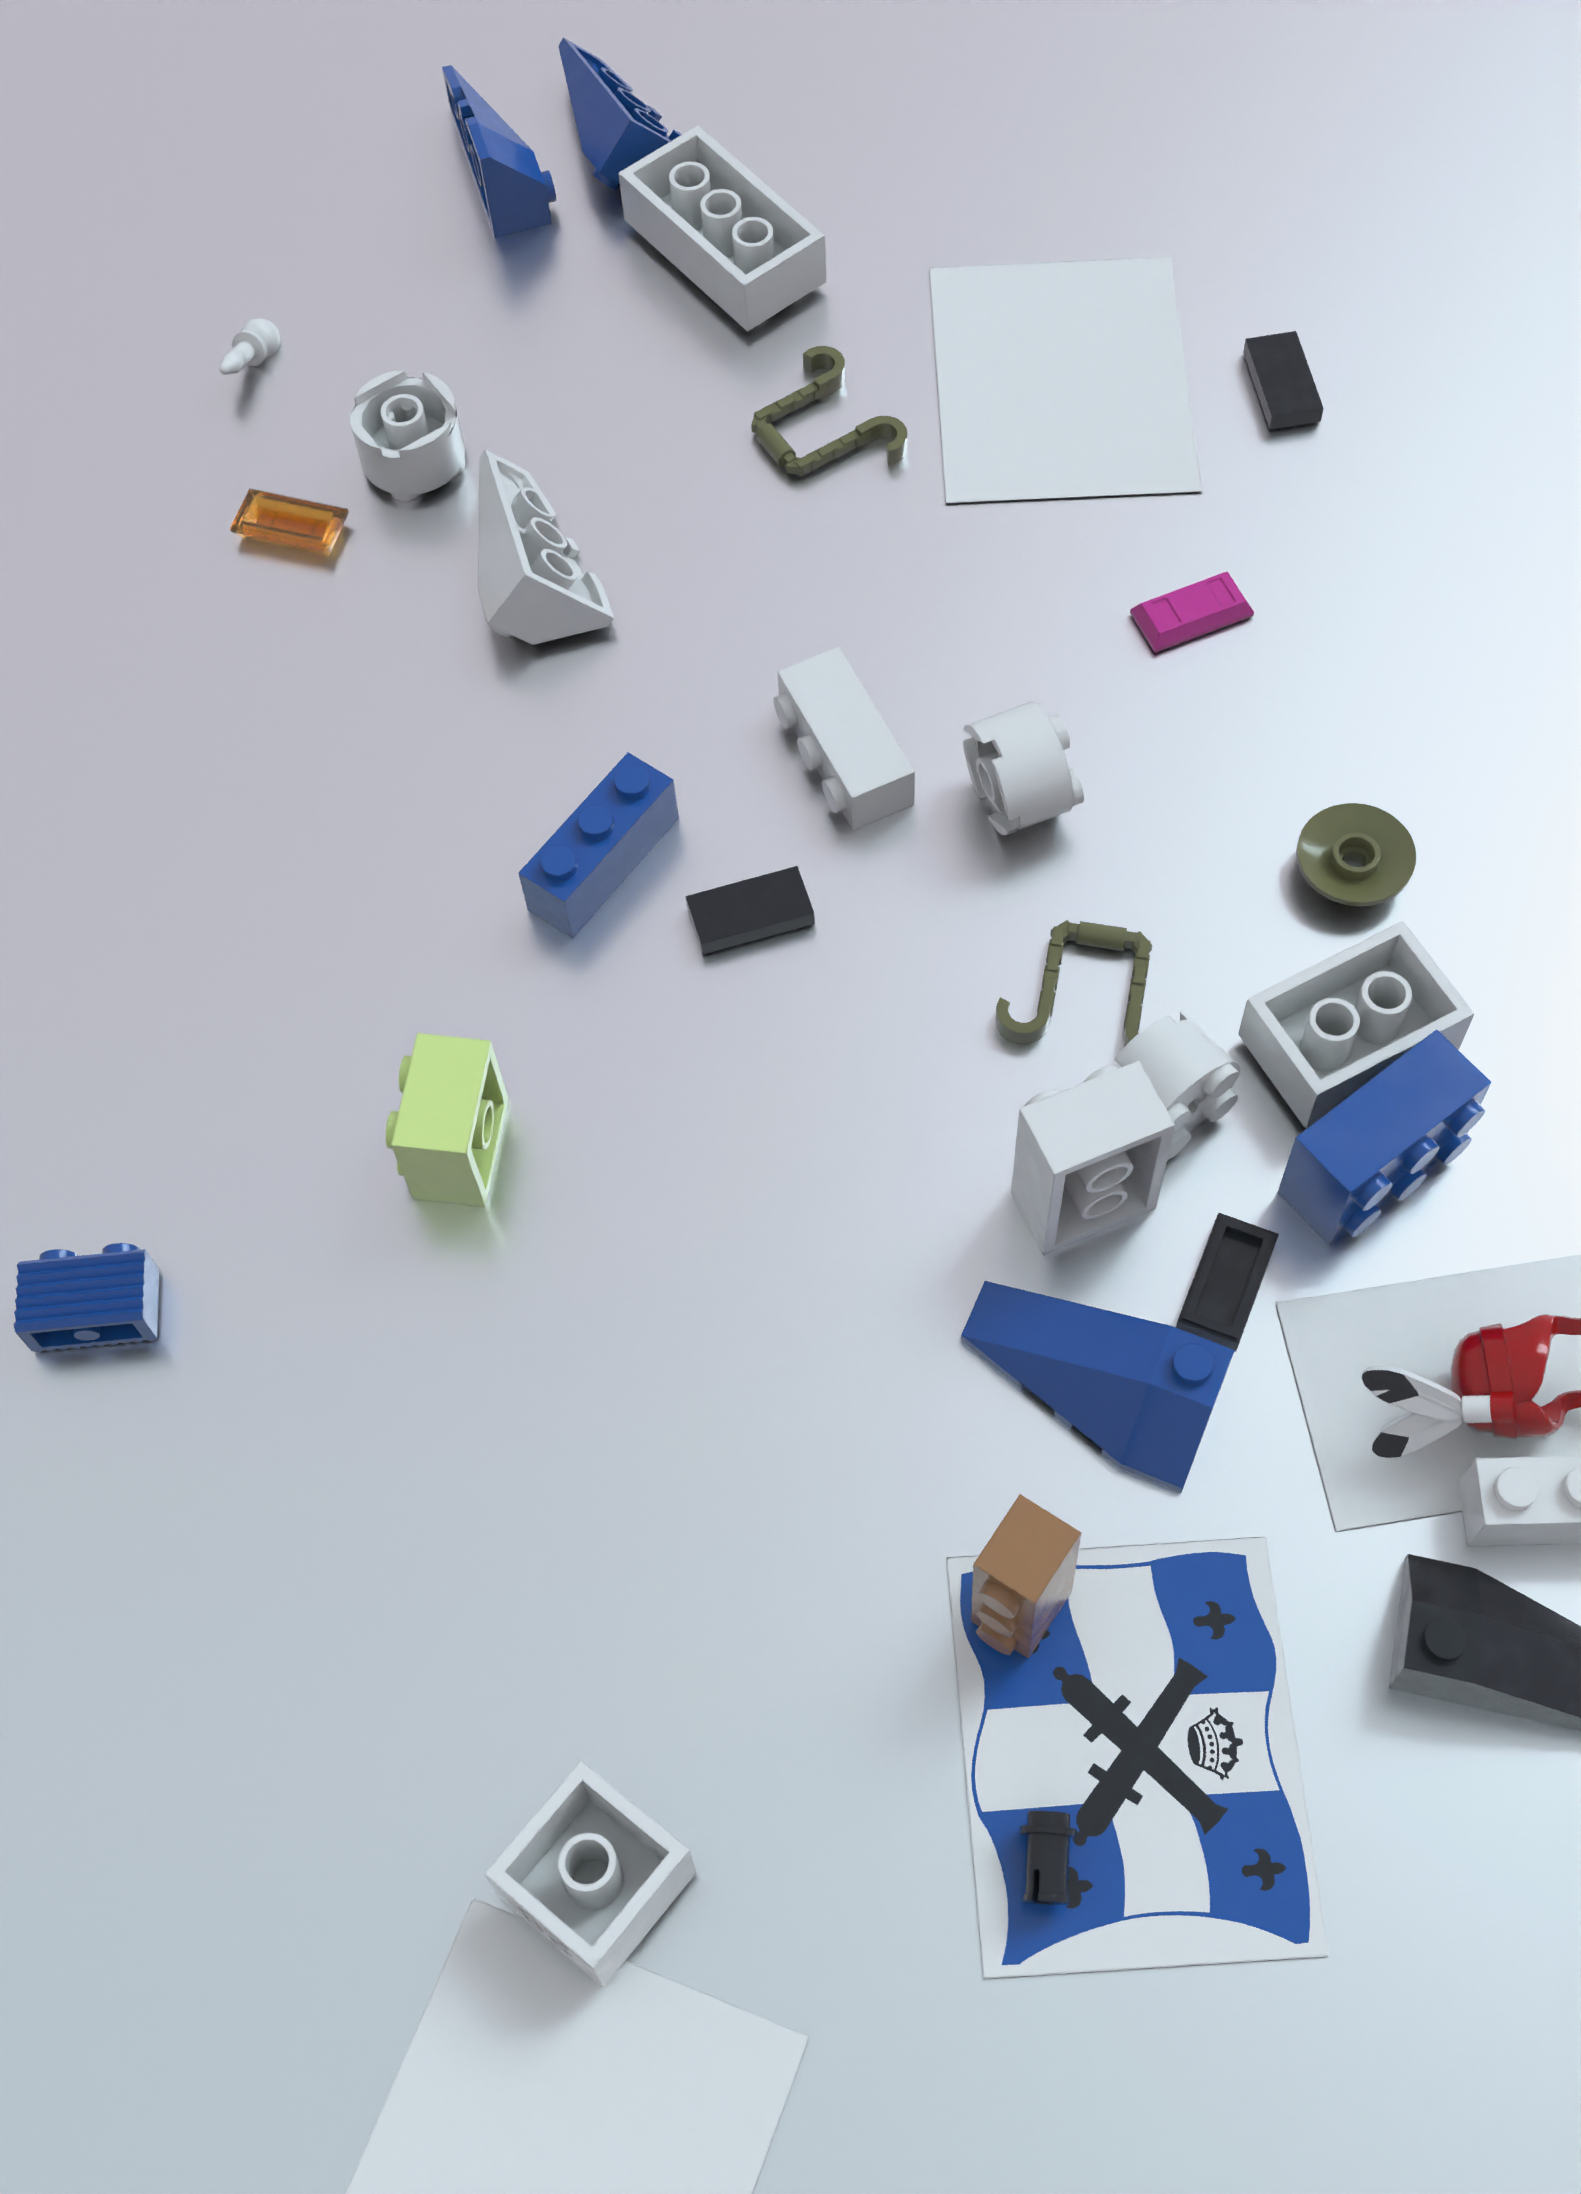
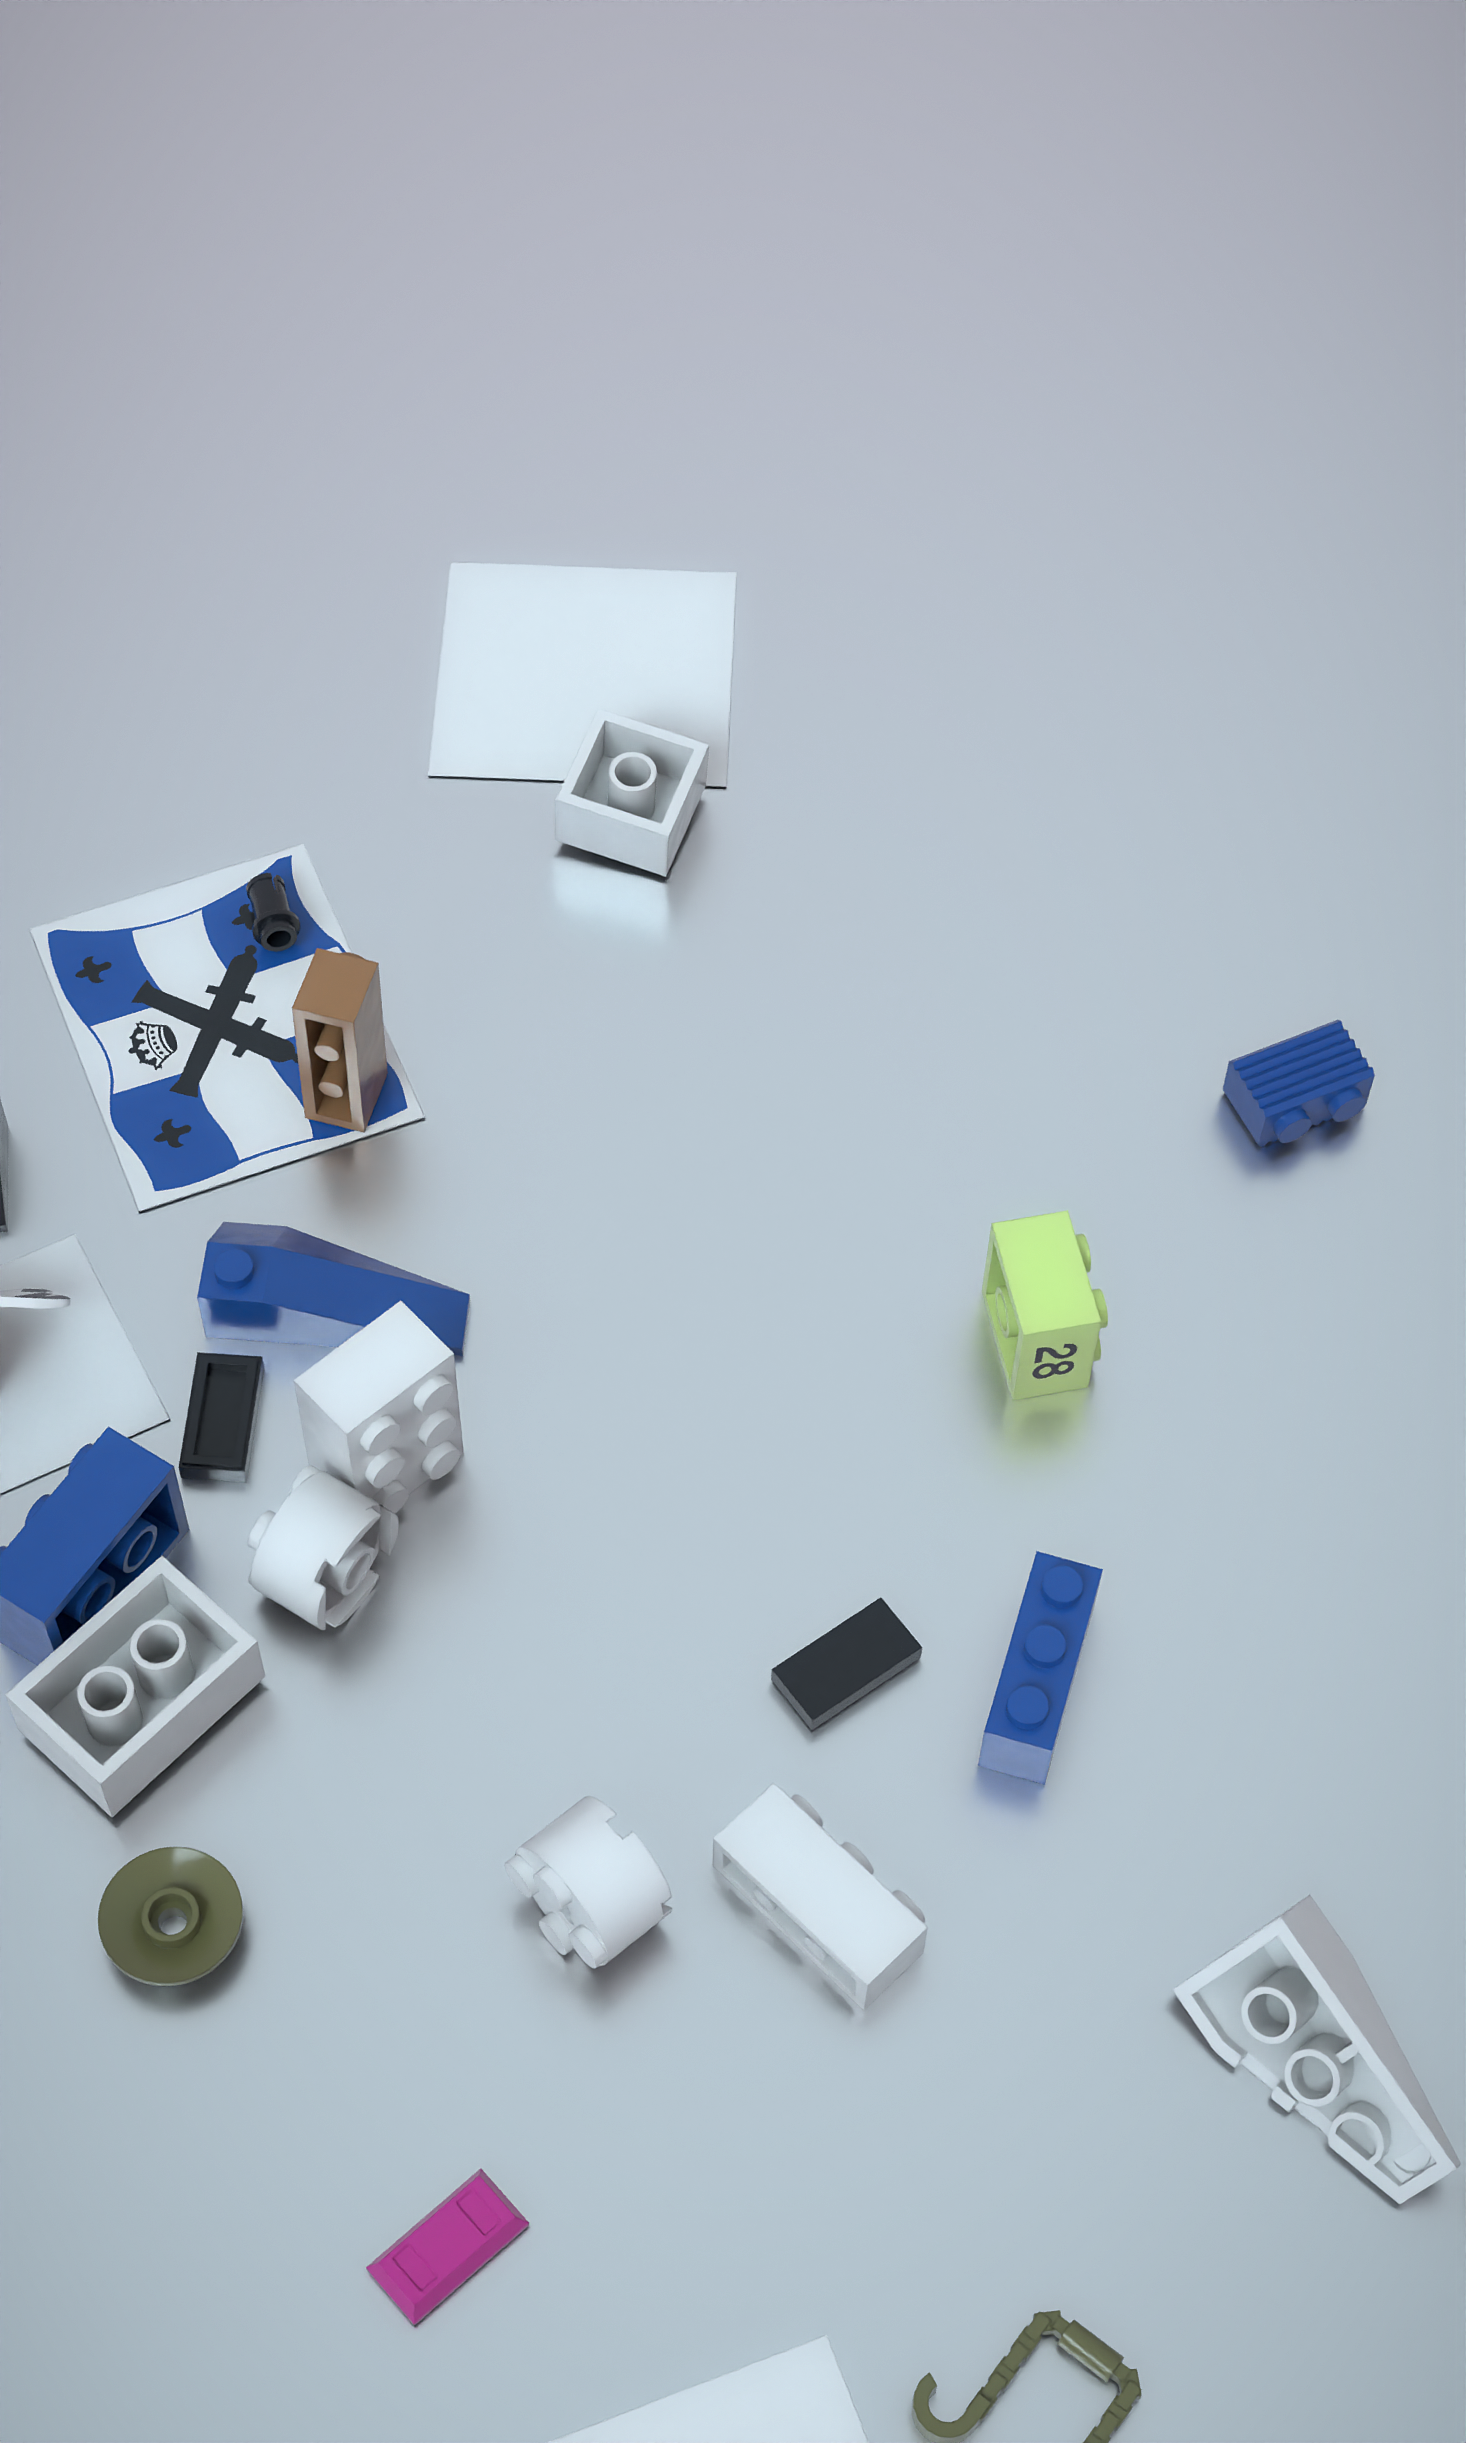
camera: 155 degrees right, 5 degrees down
olive piece [995,920,1153,1047] -> none

